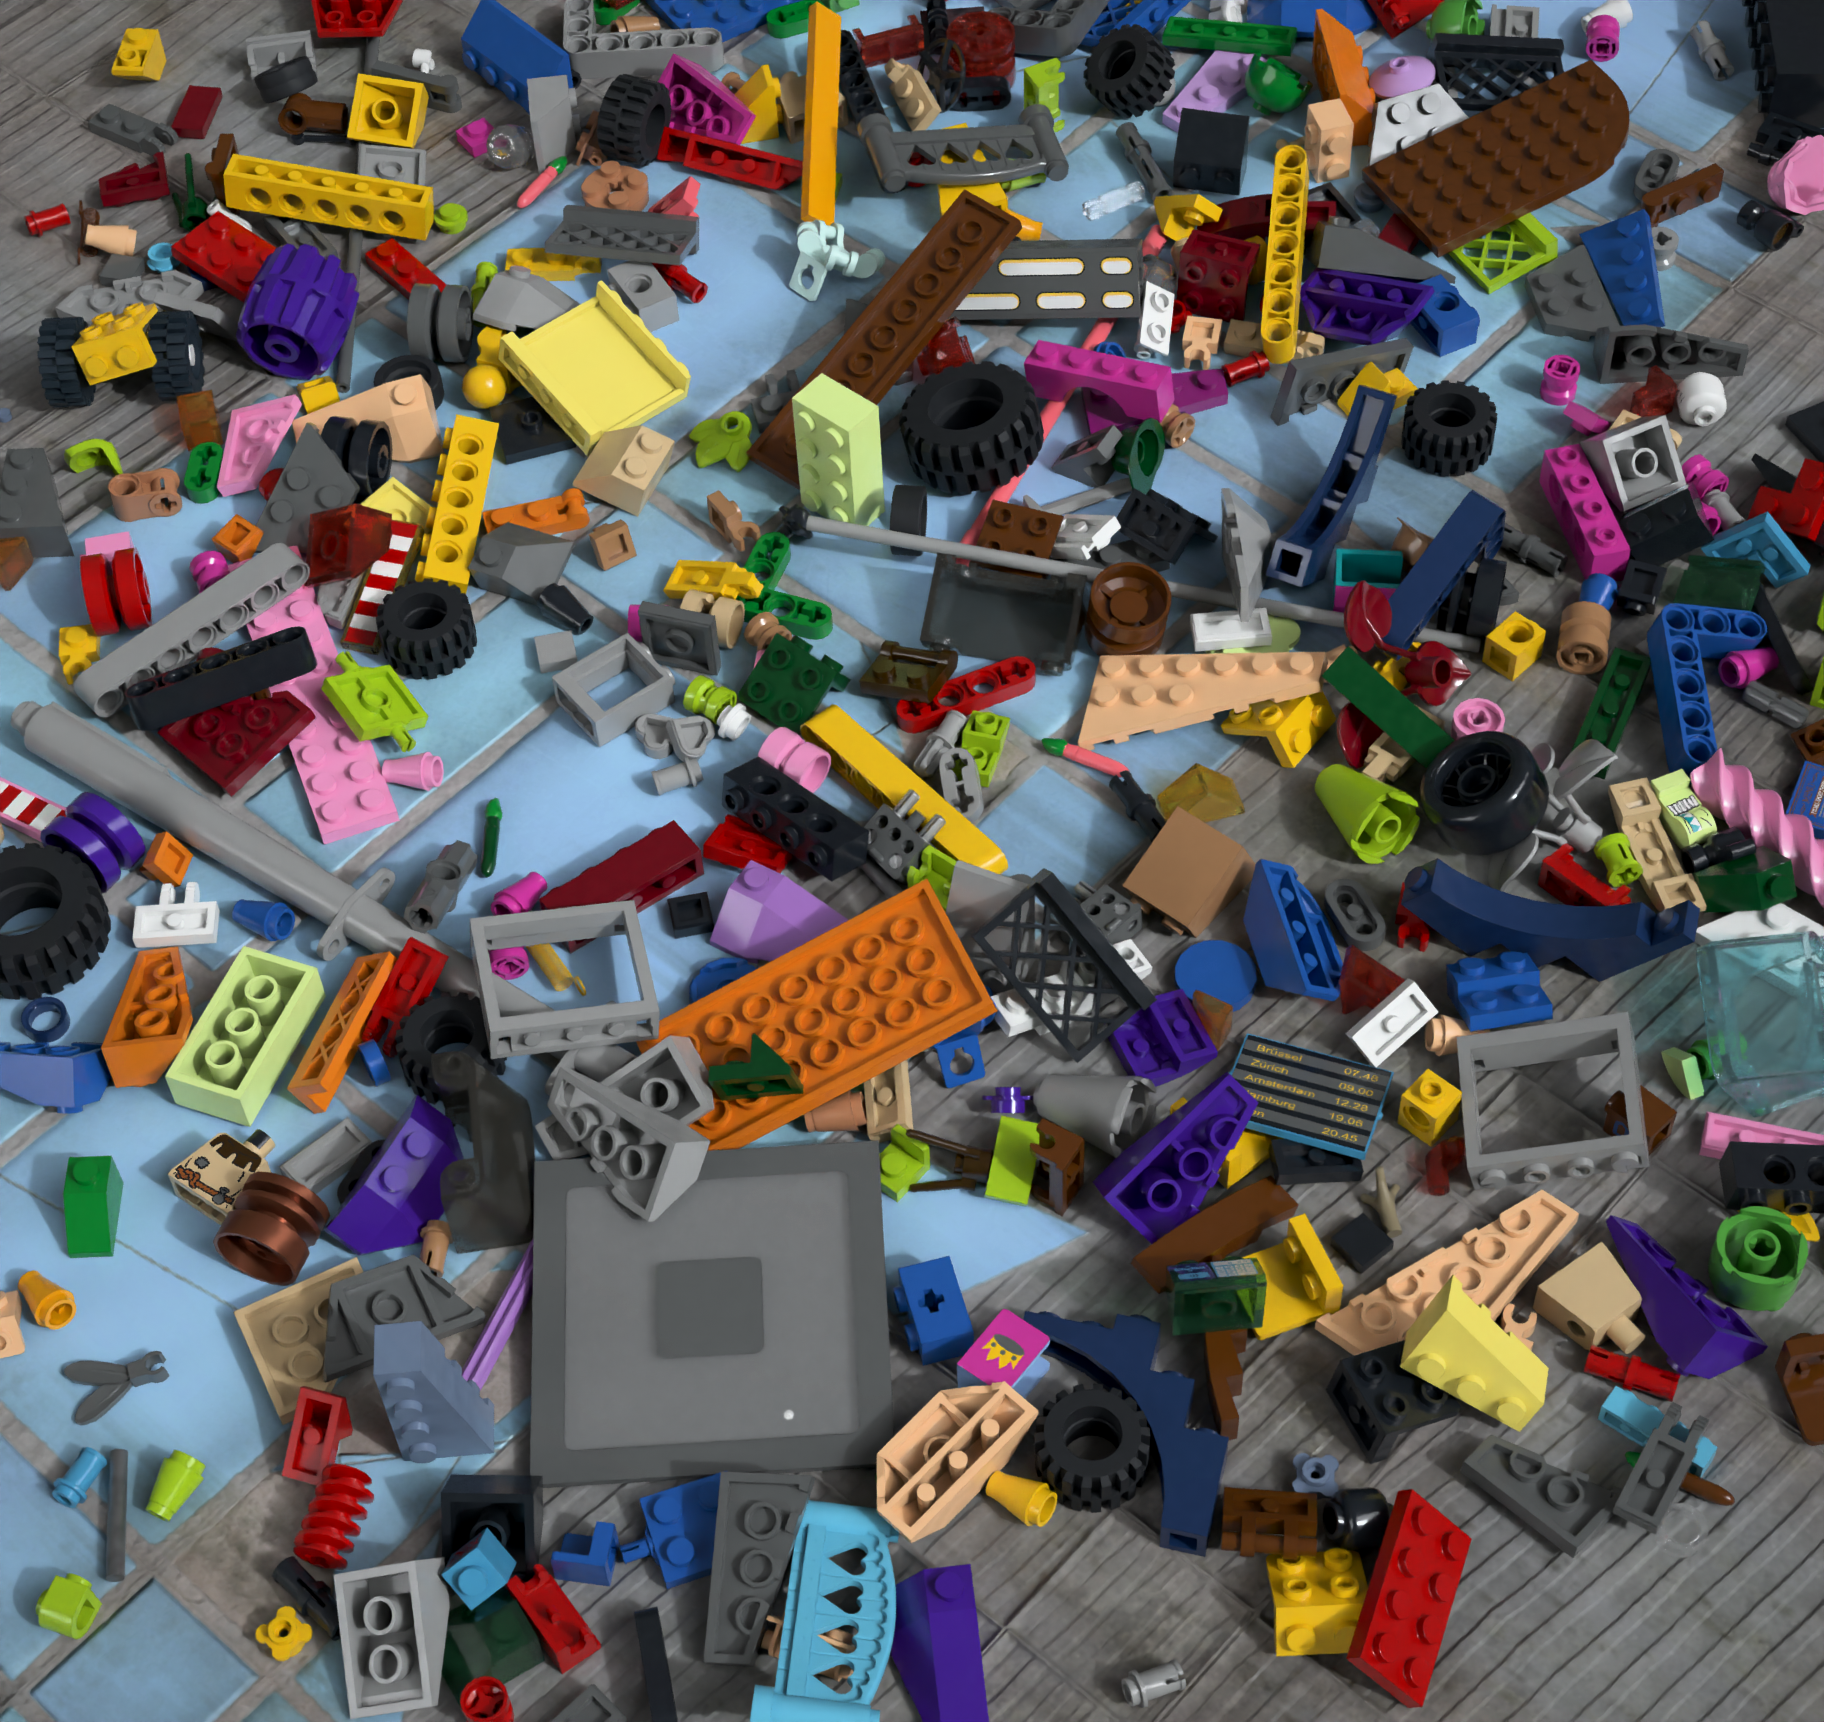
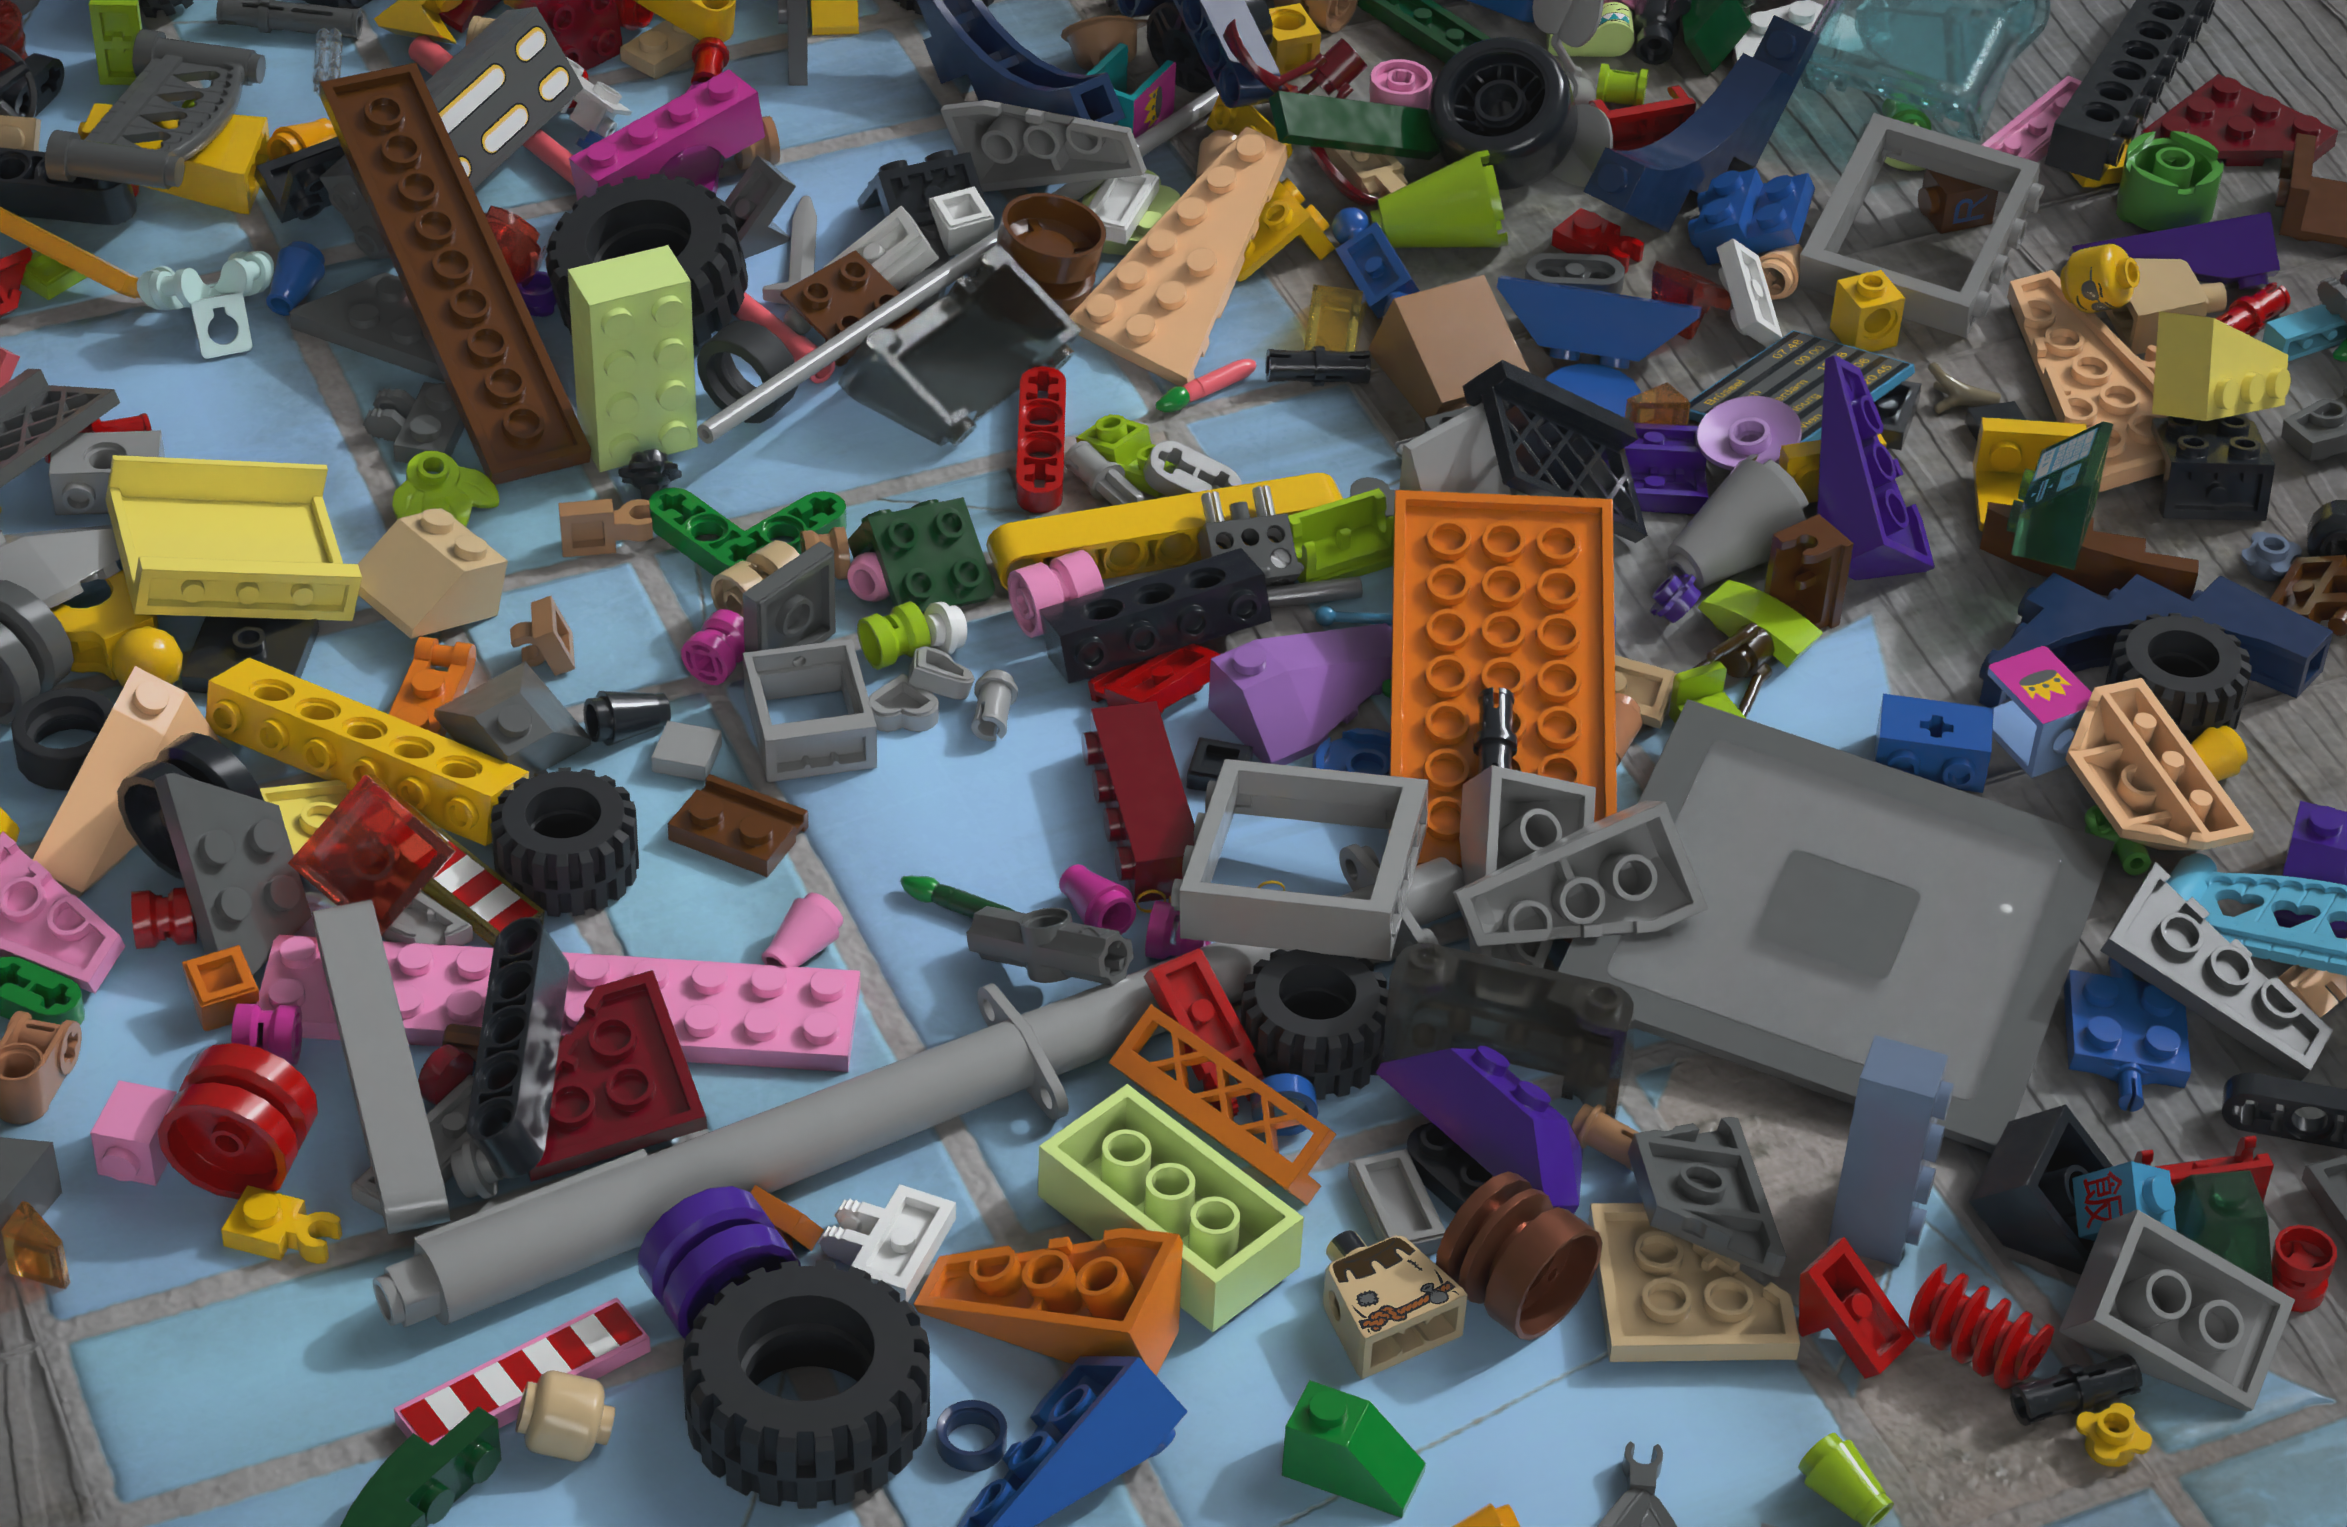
camera: 70 degrees left, 10 degrees down
blue cone [232,899,295,941] -> none
lime plate [321,651,429,752] -> none
medium lavender axle [462,1240,533,1390] -> none
blue panel [550,1521,620,1586] -> none
yellow hinge [663,560,764,601] -> none
dark green slope [708,1034,804,1101] -> none
dark brown plate [859,640,958,704] -> none
dark green piece [1111,418,1165,494] -> none
reddish brown slope [1131,1175,1299,1294] -> none
light nougat plate [1182,316,1222,370] -> none
clear red arm [1425,1136,1466,1196] -> none
tan slope [1608,777,1707,912] -> none
none -> blue cone [266,241,325,316]
none -> reddish brown plate [668,774,808,877]
none -> white slope [929,186,994,256]
none -> blue plate [1332,207,1420,319]
none -> black pin [1473,687,1518,774]
none -> lavender dish [1697,396,1802,471]
none -> yellow head [2060,244,2140,313]

